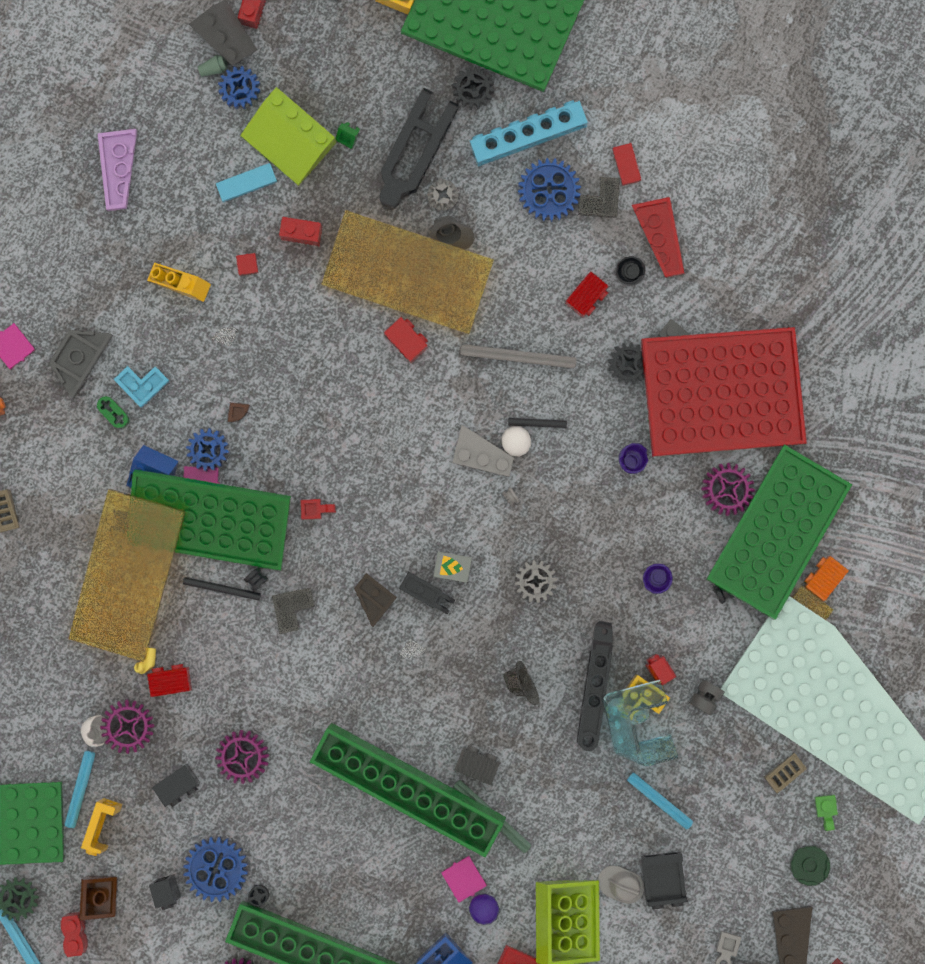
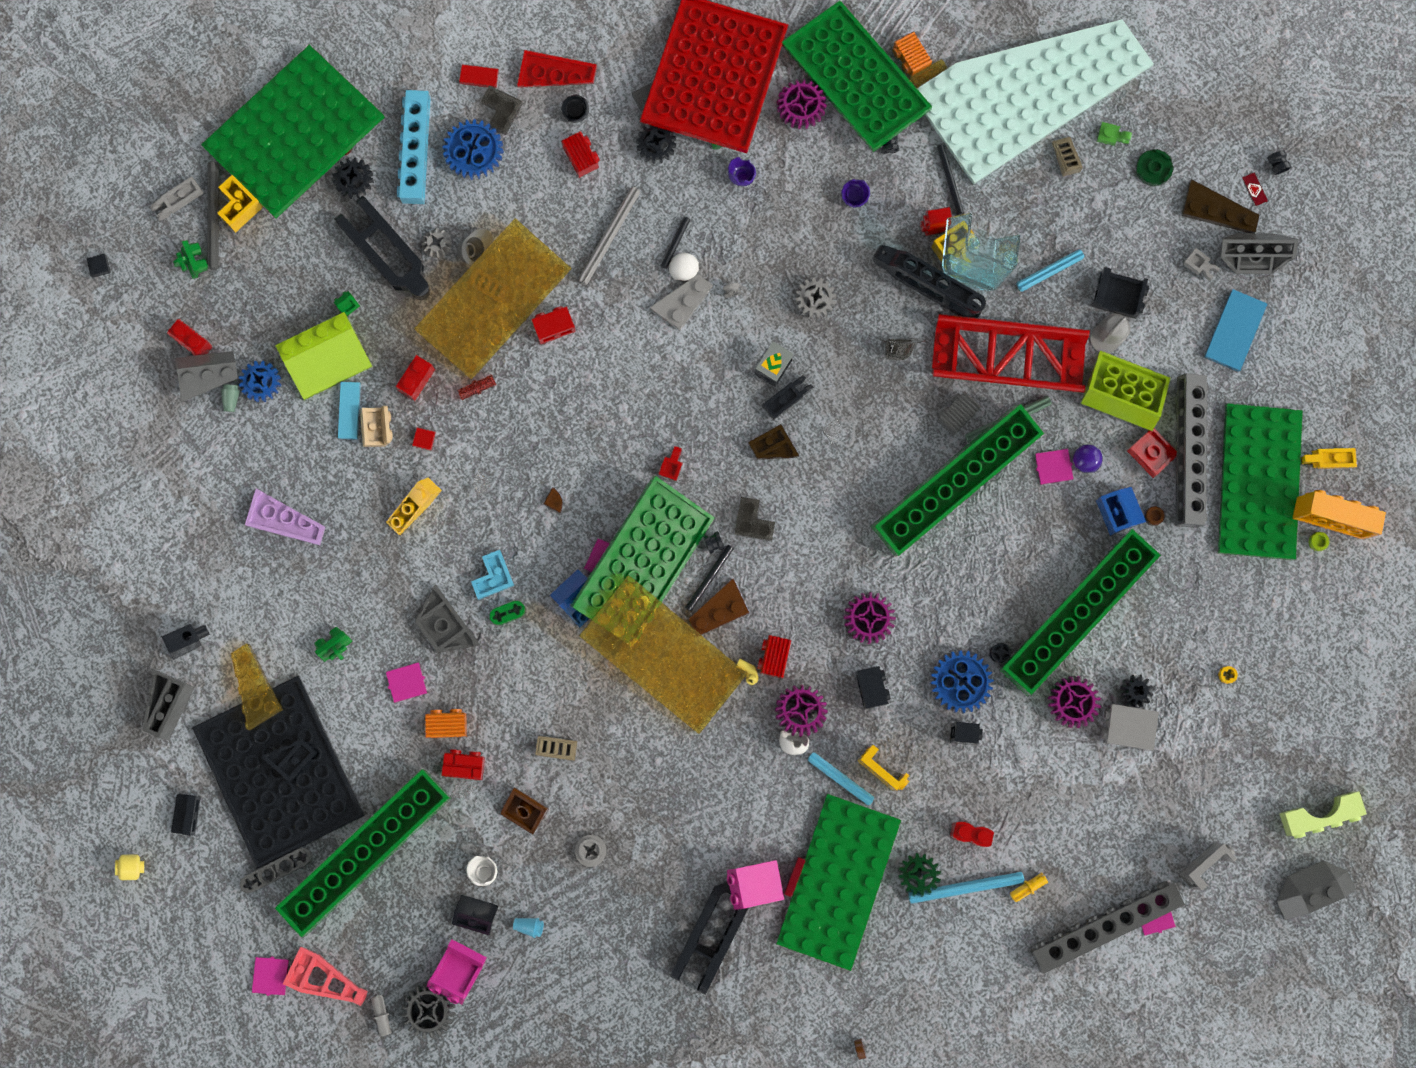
camera: 80 degrees left, 5 degrees down
reddish brown slope [79,875,117,920] -> none
blue gear [186,428,230,471] -> none
dark grey wheel [689,679,725,716] -> none
none -> green hips [314,627,353,662]
none -> tan bracket [360,406,393,447]
none -> clear red pin [457,374,496,401]
none -> reddish brown wing [689,578,749,637]
none -> red piece [931,314,1090,393]
none -> black bar [937,144,965,216]

